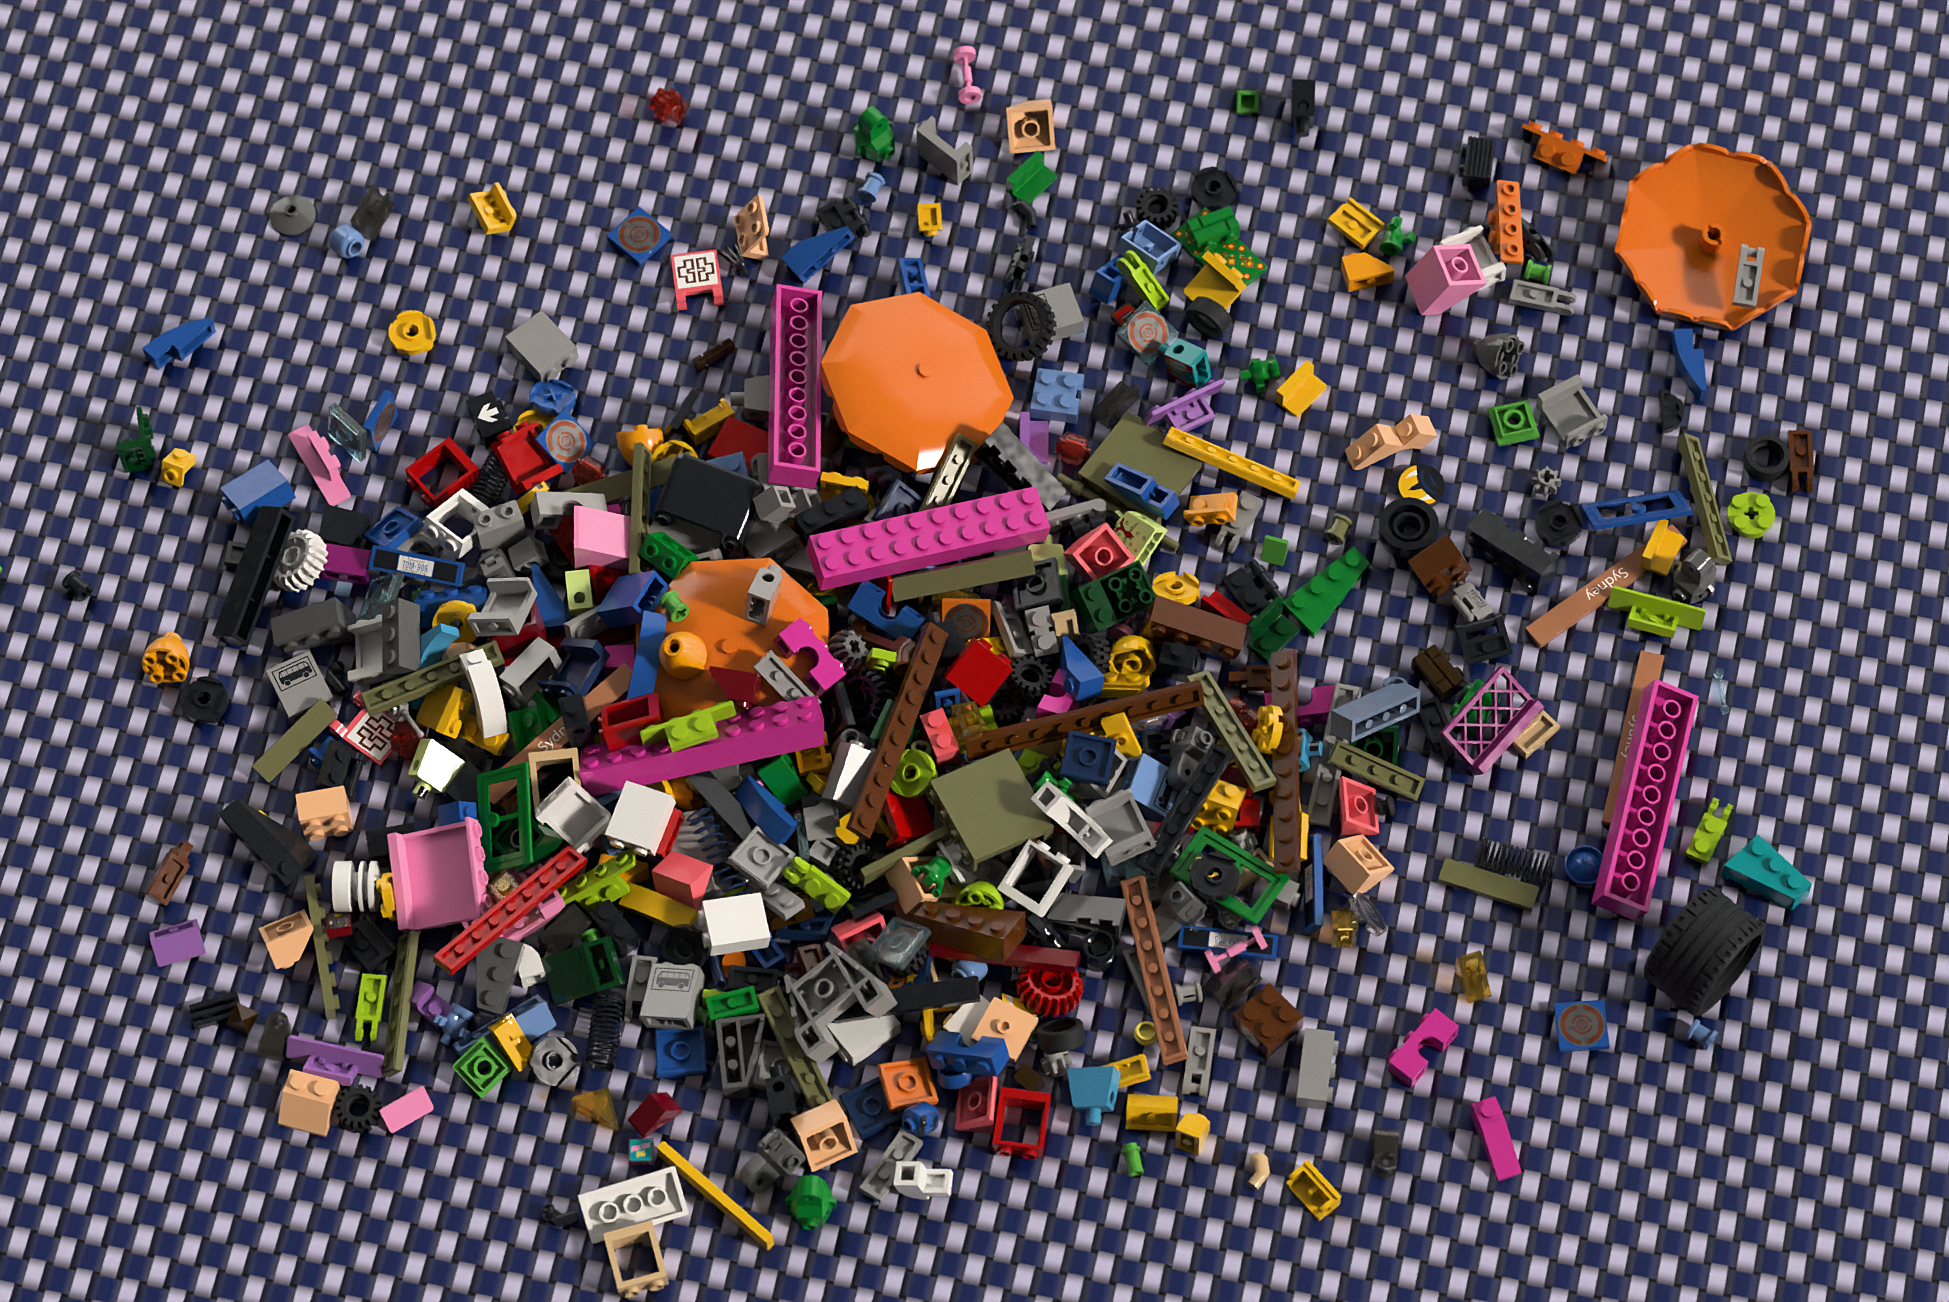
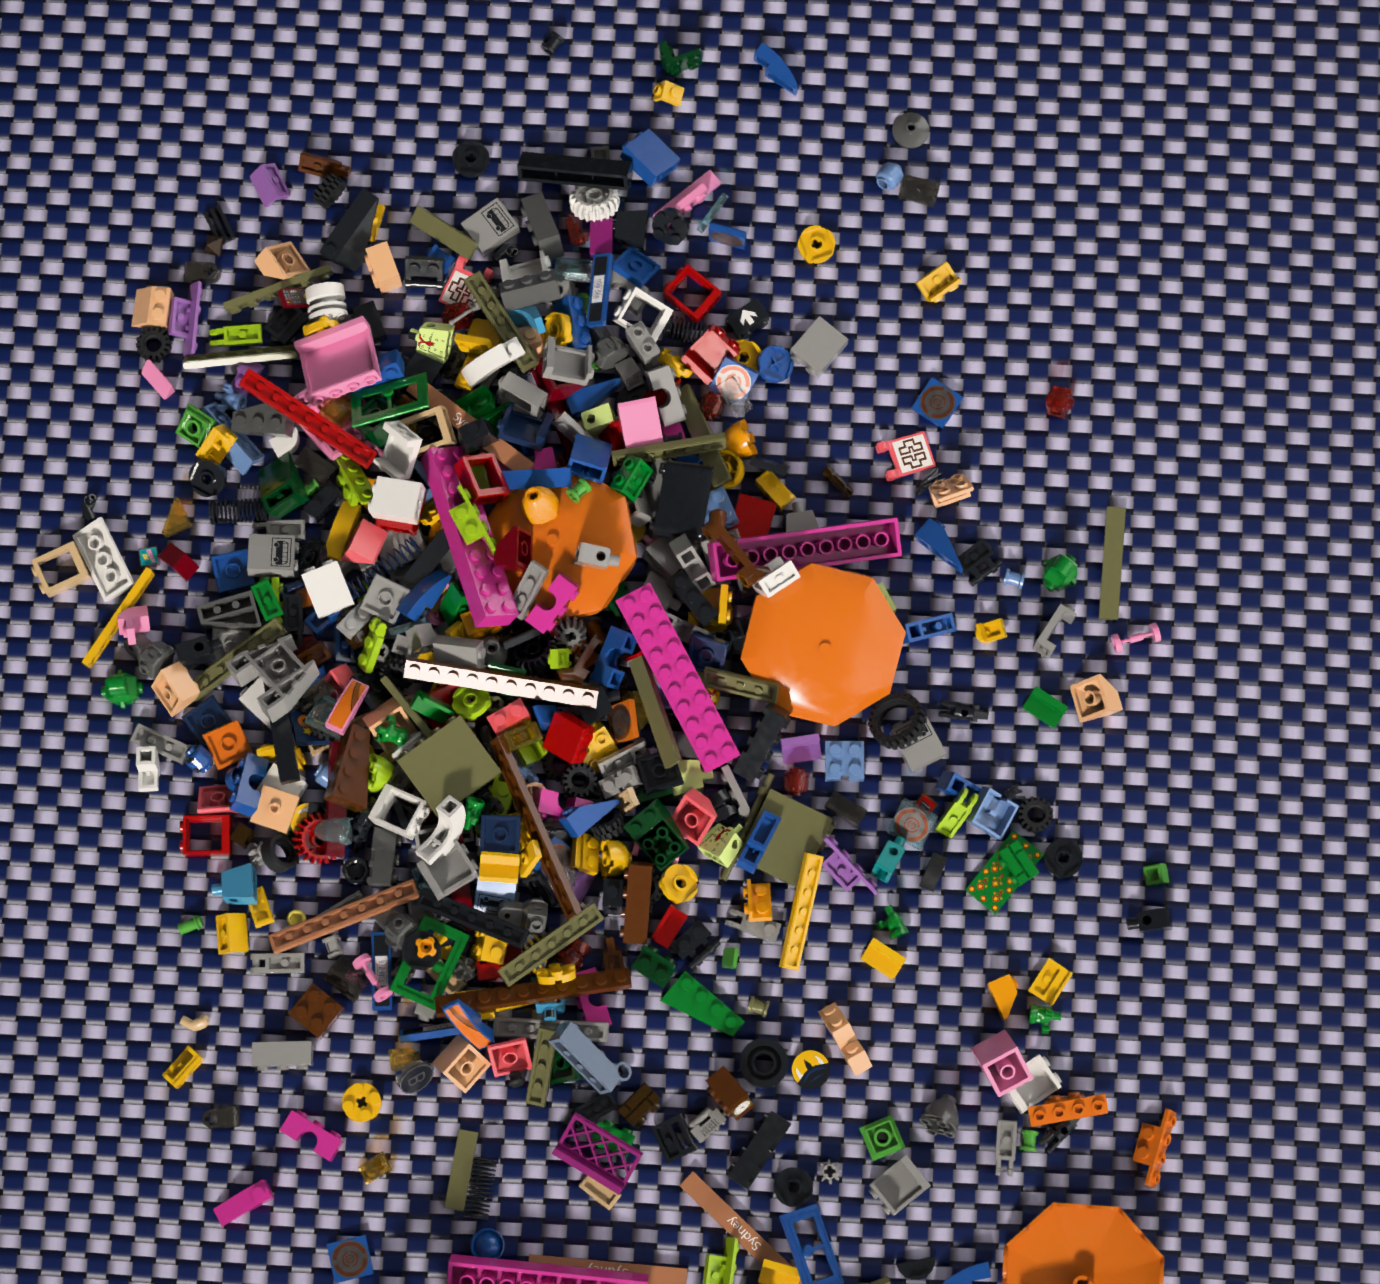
camera: 80 degrees right, 15 degrees up
light orange piece [141,632,190,684] -> none
black arm [1012,199,1037,230] -> none
yellow slope [1175,1112,1210,1156] -> none
yellow bracket [1184,251,1247,309] -> none
black brick [1458,136,1496,189] -> none
none -> bright pink brick [118,605,150,645]
none -> black tyre [312,173,346,209]
none -> clear light blue piece [314,817,354,845]
none -> slope [325,678,369,736]
none -> yellow plate [342,1083,382,1123]
none -> green panel [409,690,456,724]
none -> light orange plate [415,937,437,958]
none -> slope [442,999,495,1050]
none -> yellow panel [479,851,520,884]
none -> clear red bracket [565,217,589,246]
none -> black plate [652,207,690,245]
none -> reddish brown plate [701,509,771,588]
none -> clear plate [716,376,753,418]
none -> white panel [752,556,801,598]
none -> olive tile [1098,506,1126,621]

